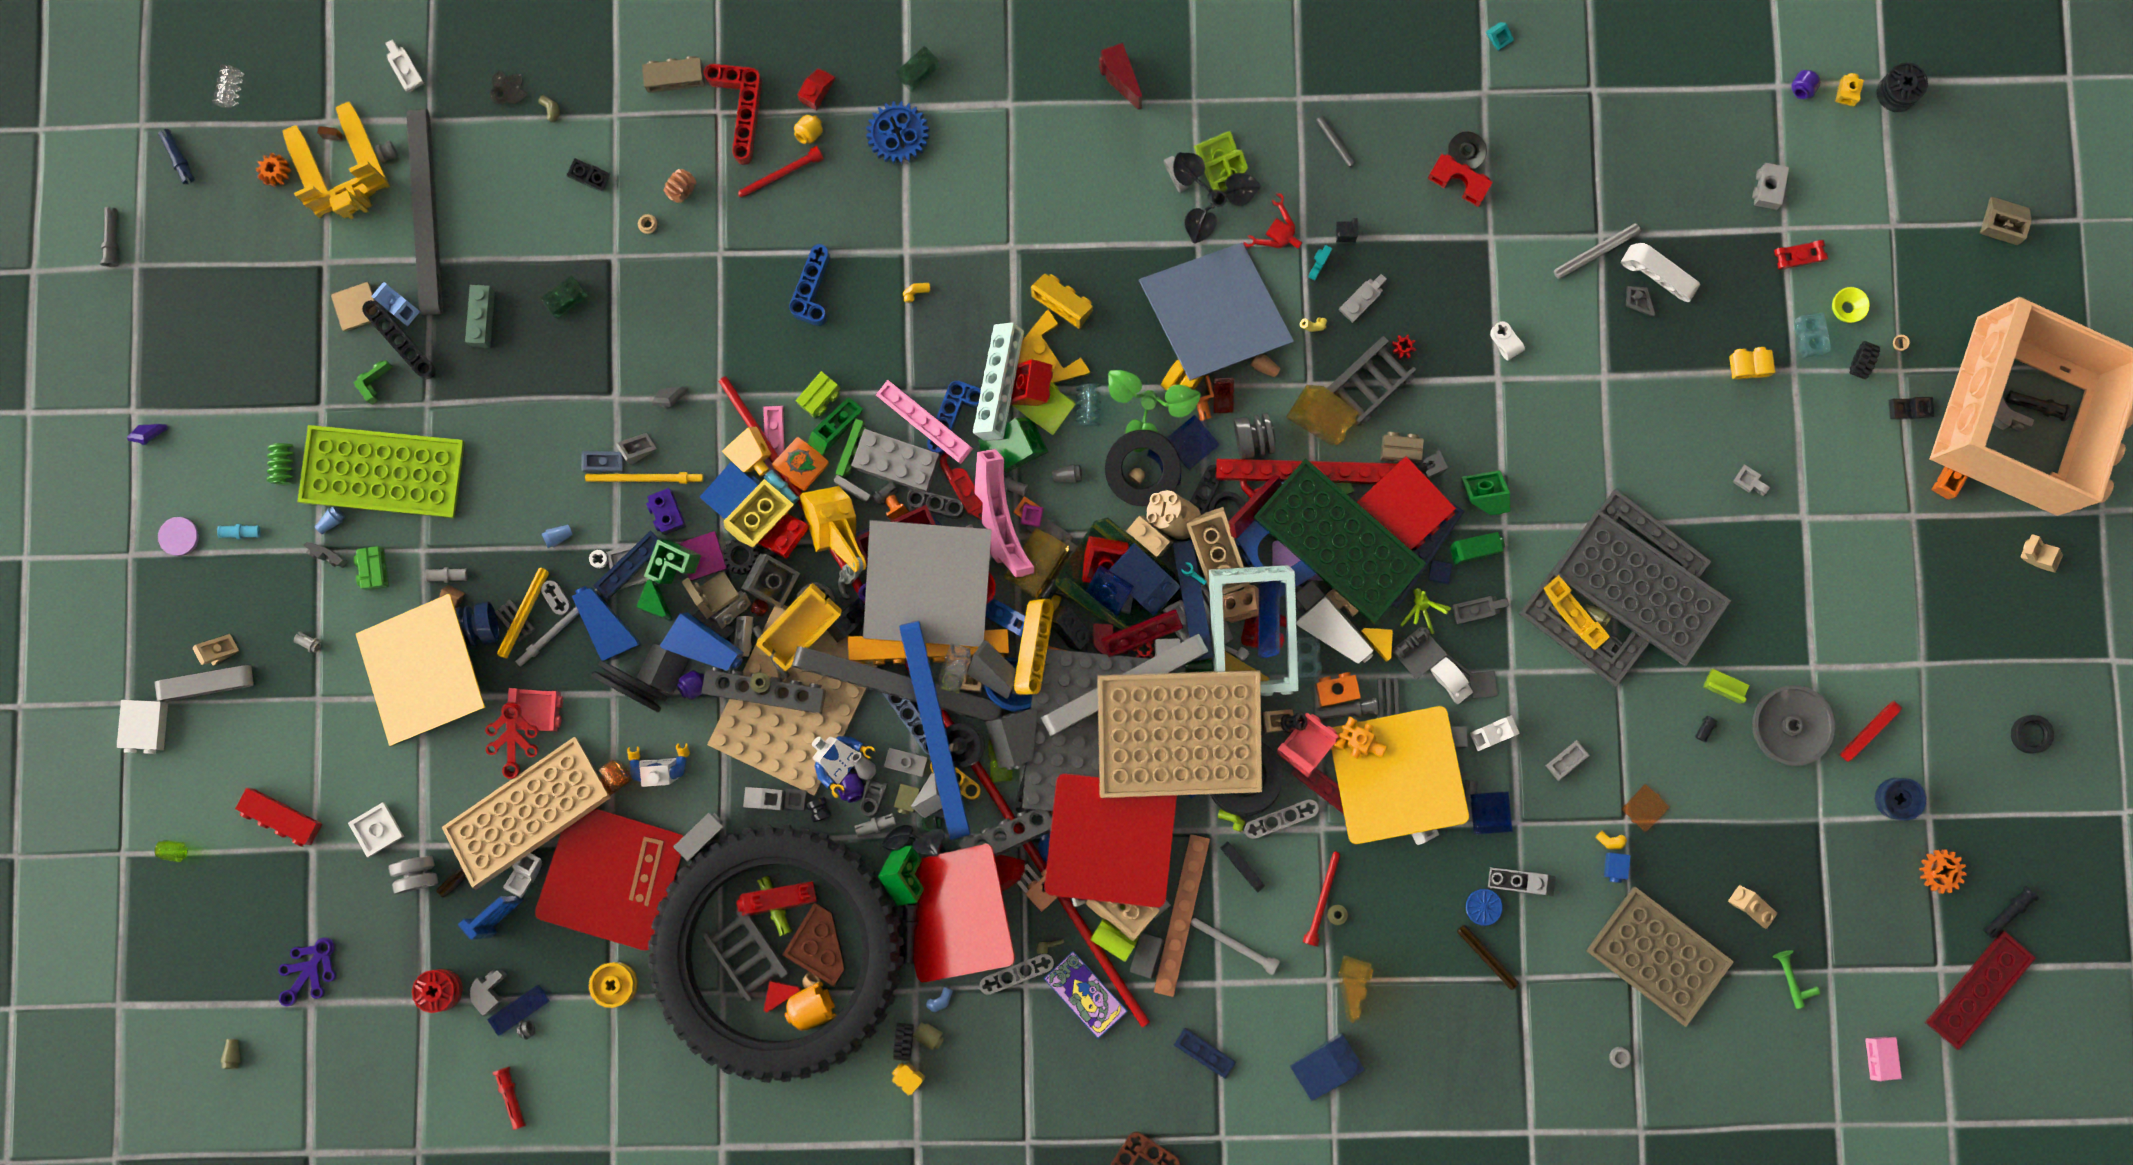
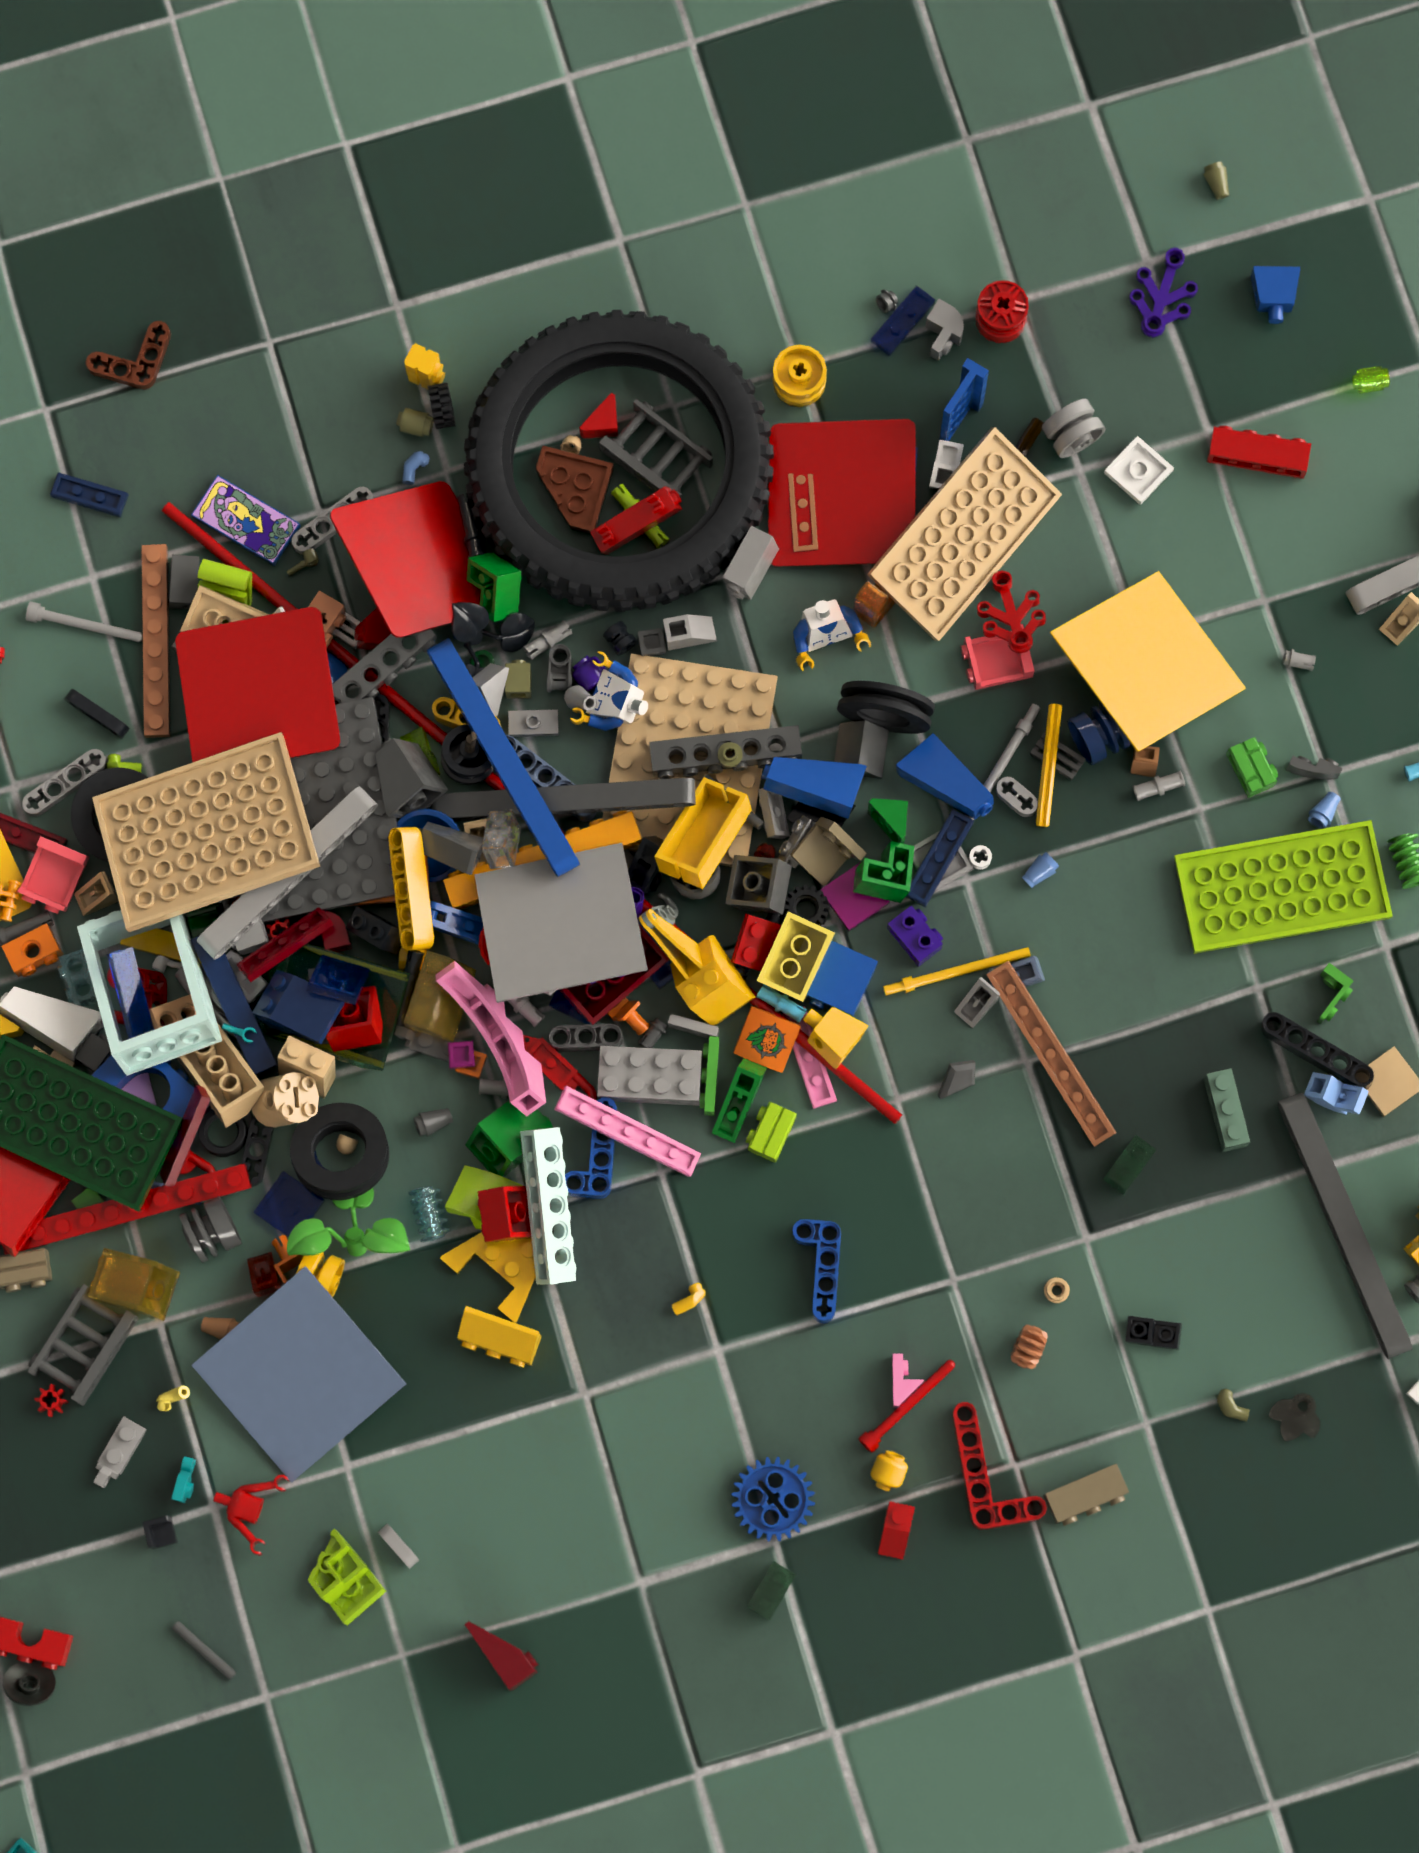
camera: 160 degrees right, 5 degrees down
red pin [492,1066,526,1130] -> none
dark purple head [677,670,705,700] -> none
light orange cylinder [785,982,837,1031] -> none
black plant [1173,152,1261,244] -> none
black bush [1281,712,1308,733] -> none
none -> bright pink slope [892,1354,924,1408]
none -> nougat plate [986,961,1117,1147]
none -> blue torso [1251,266,1300,324]

